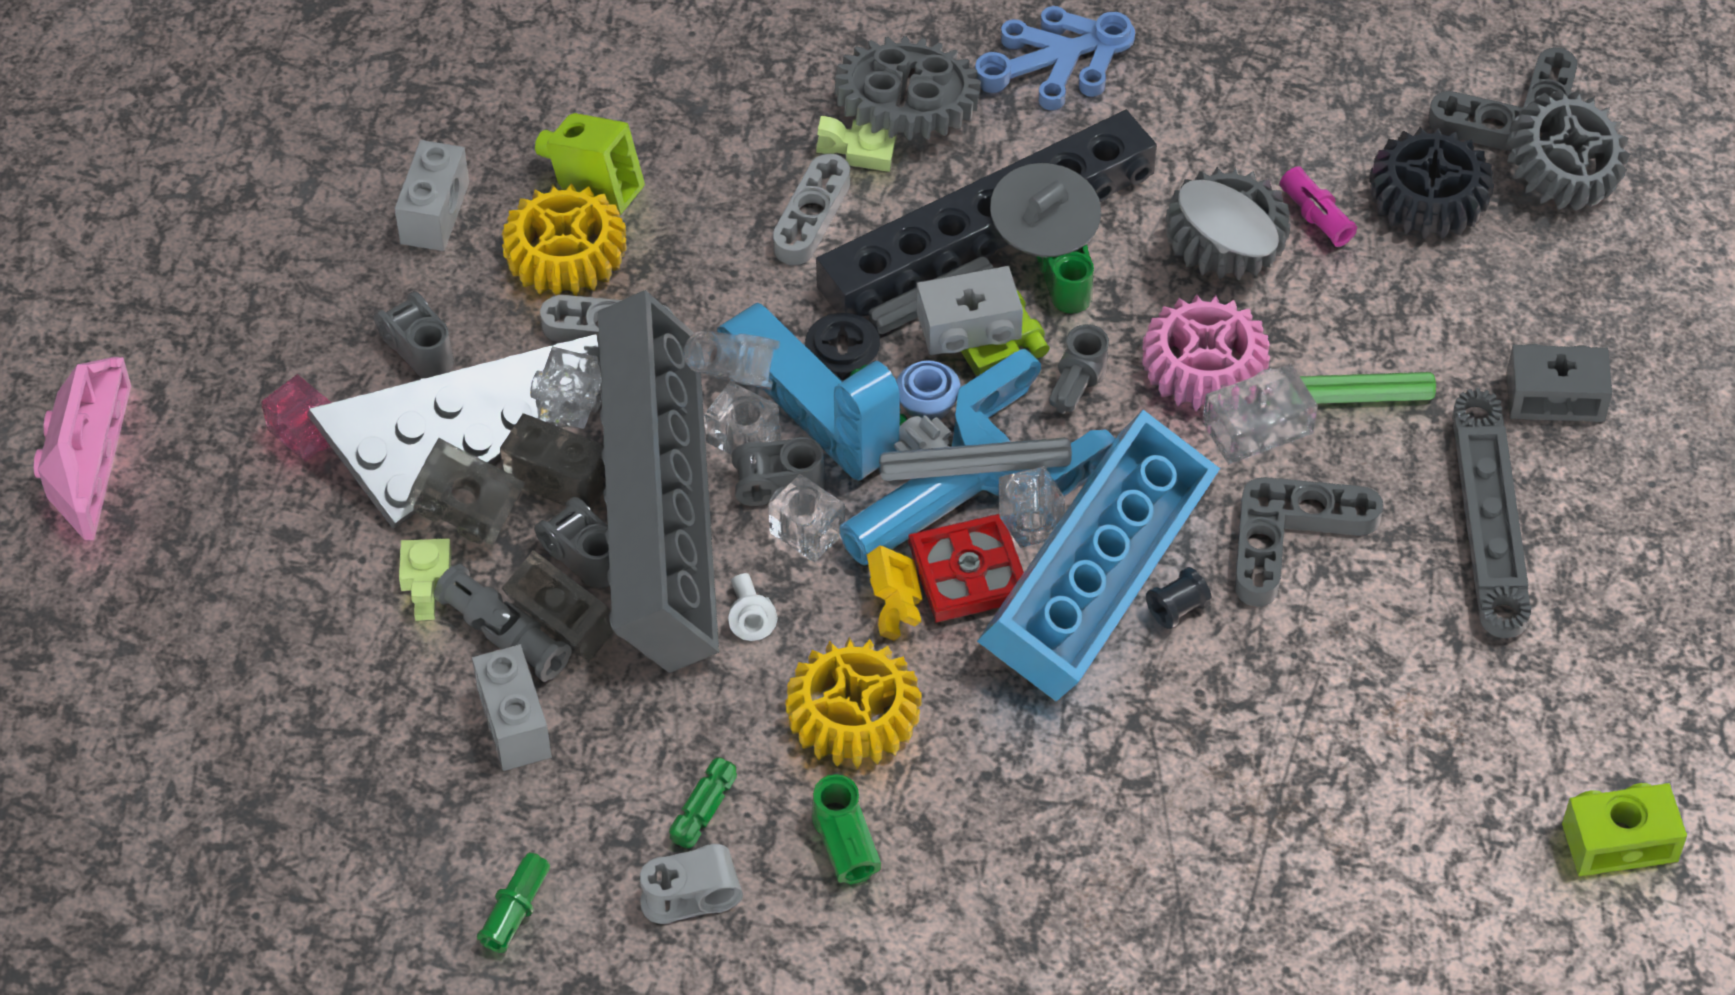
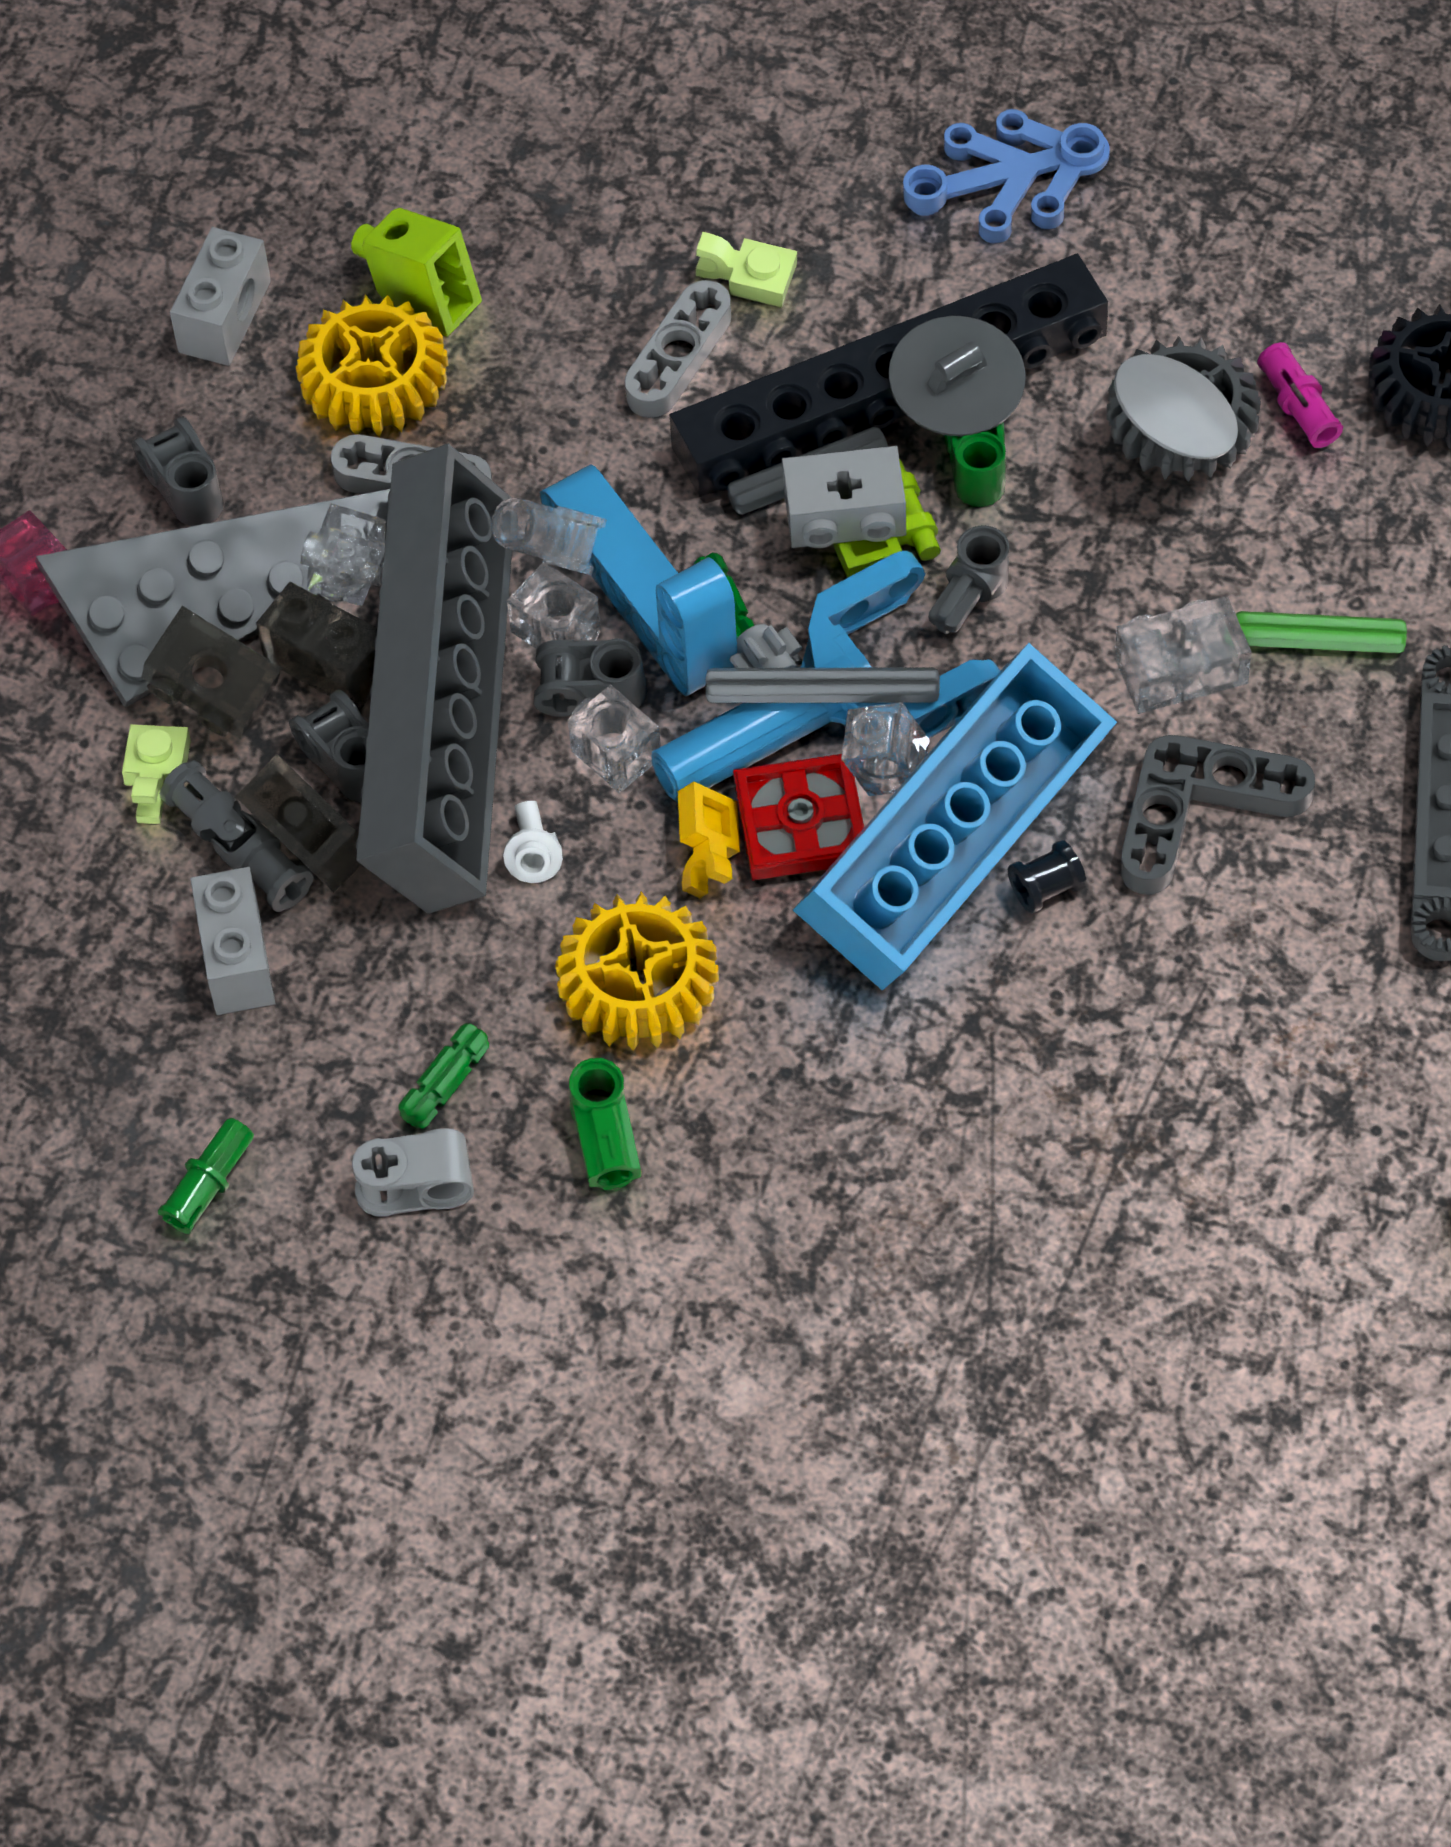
camera: 10 degrees right, 5 degrees up
black gear [805,313,880,379] -> none
dark grey gear [834,36,981,140] -> none
light blue cone [896,361,961,421] -> none
bright pink gear [1142,294,1270,413] -> none

